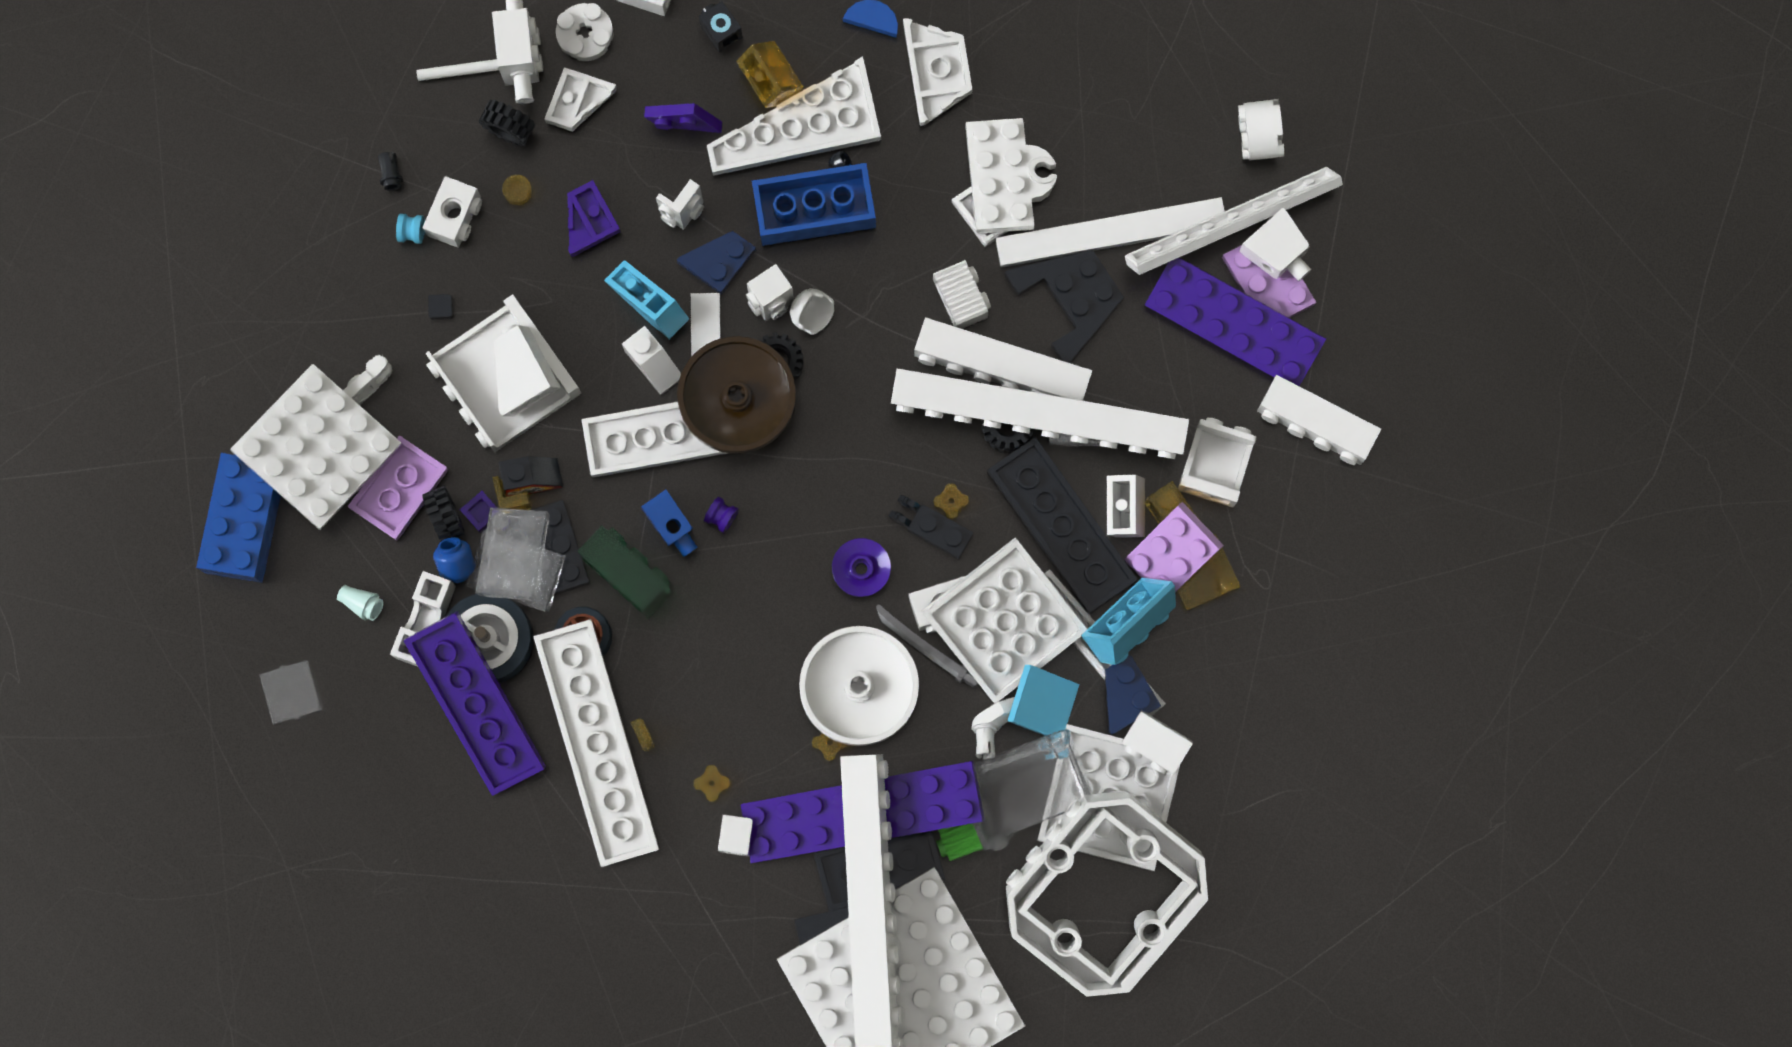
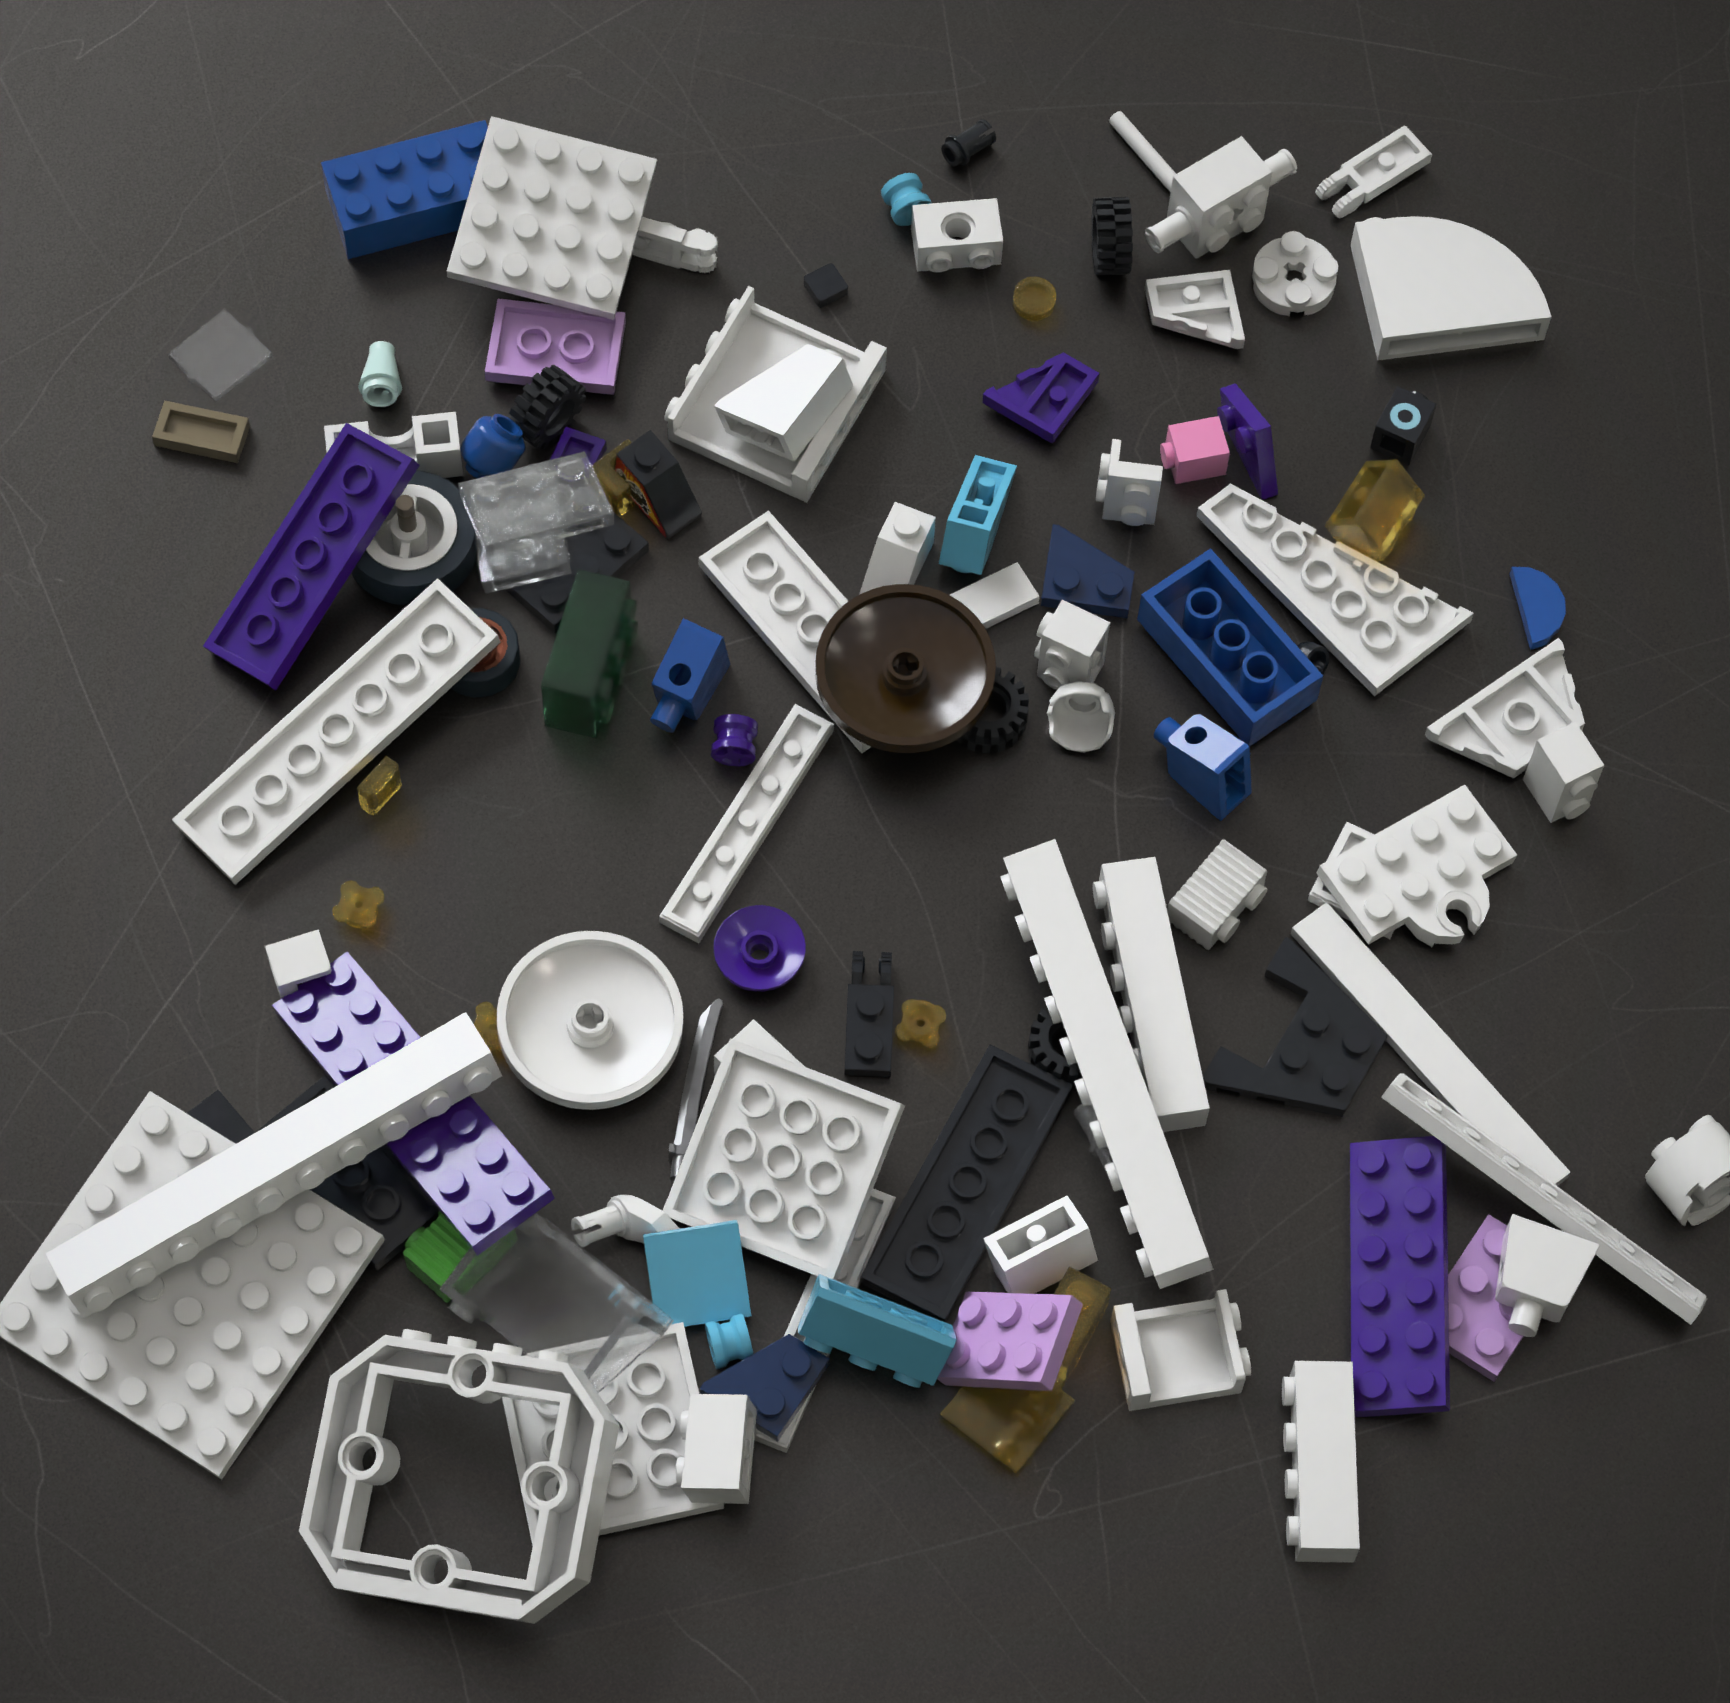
camera: 60 degrees right, 15 degrees down
none -> dark tan tile [152,400,250,463]
none -> white tile [659,704,834,943]
none -> medium azure wheel [705,1314,753,1369]
none -> blue torso [1154,714,1252,821]
none -> bright pink brick [1160,416,1230,484]
none -> white brick [1523,722,1604,823]

